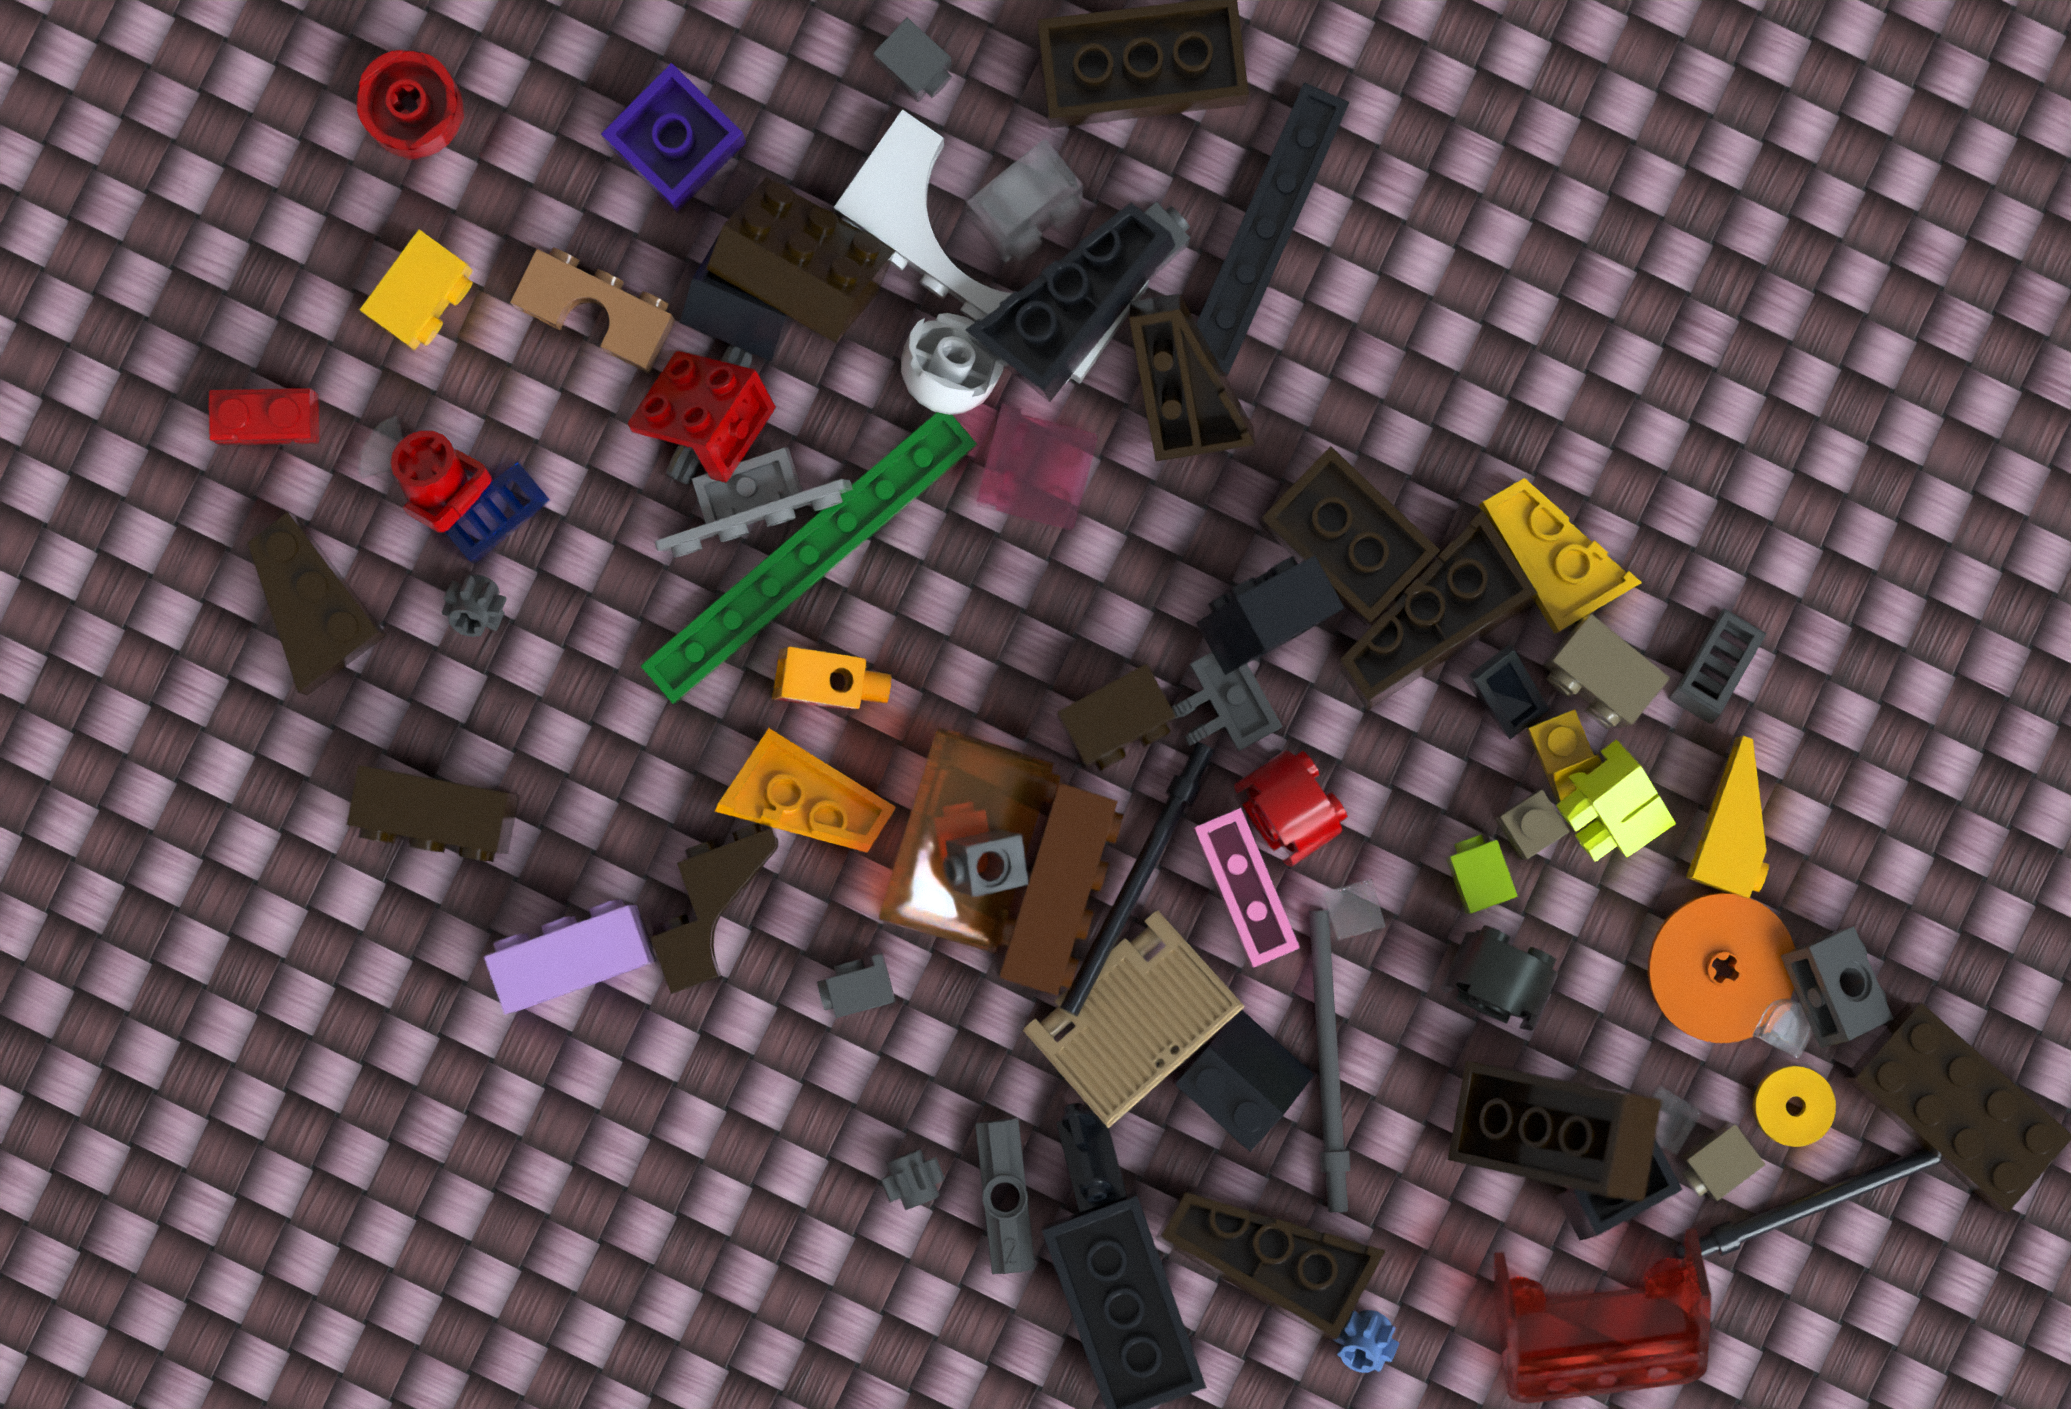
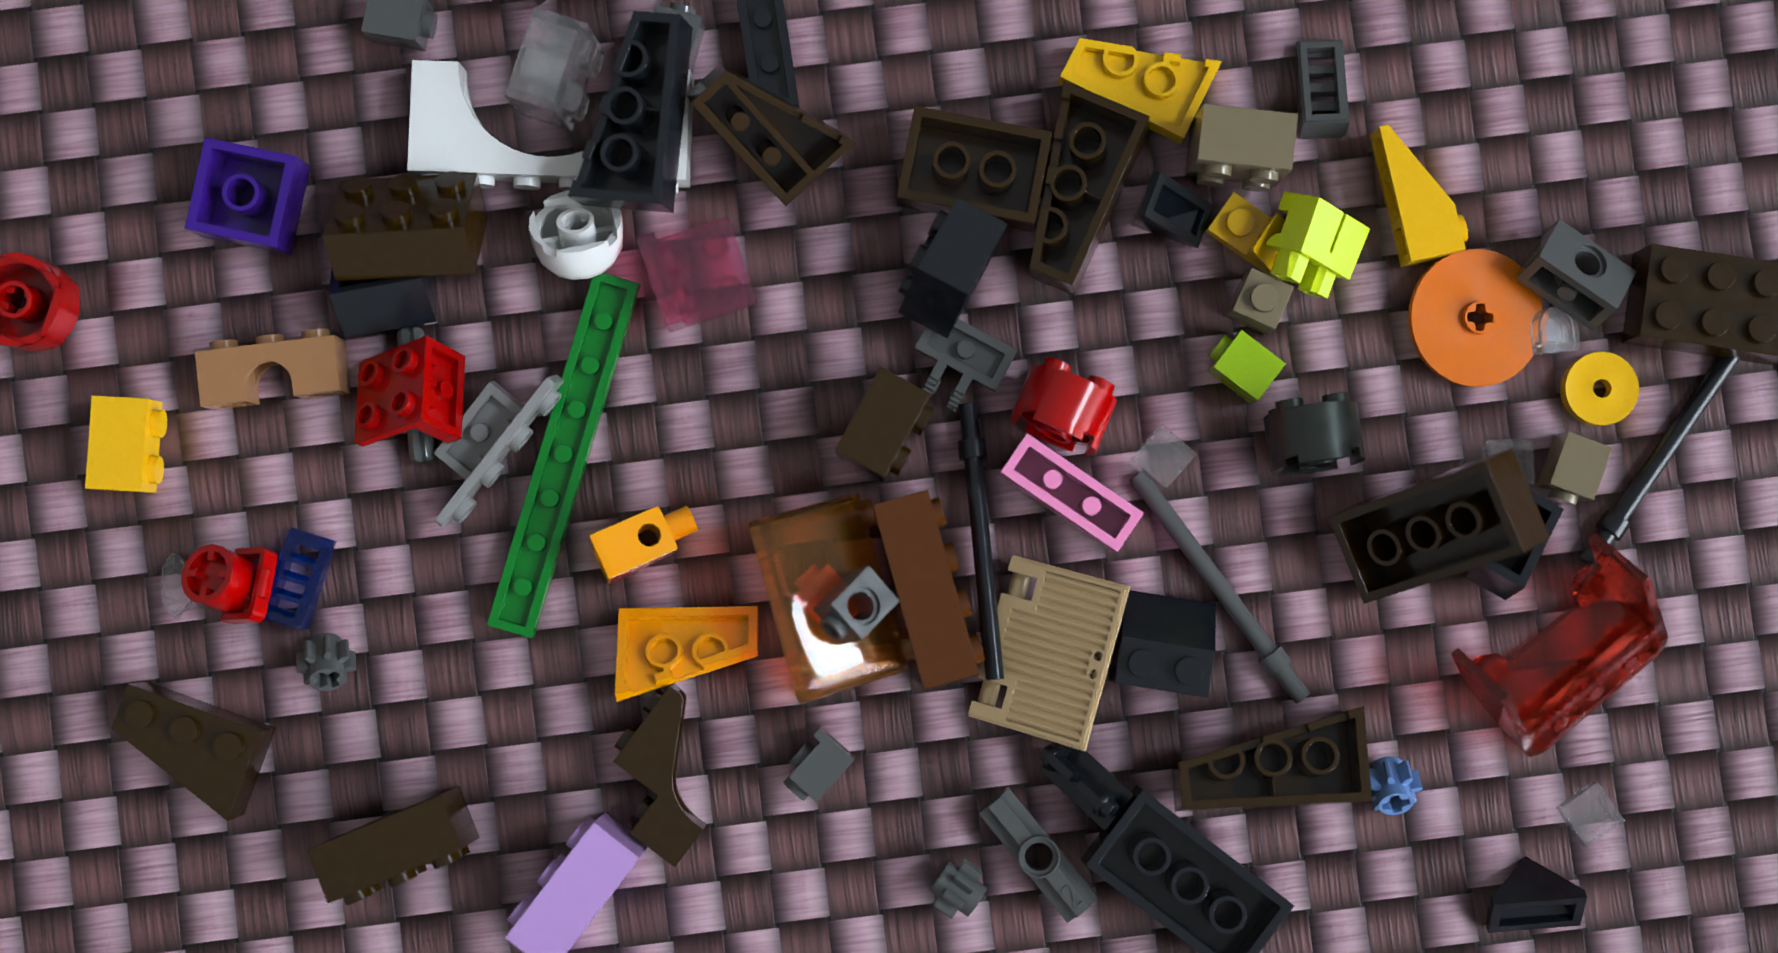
camera: 30 degrees left, 0 degrees up
red brick [209,388,319,445] -> none

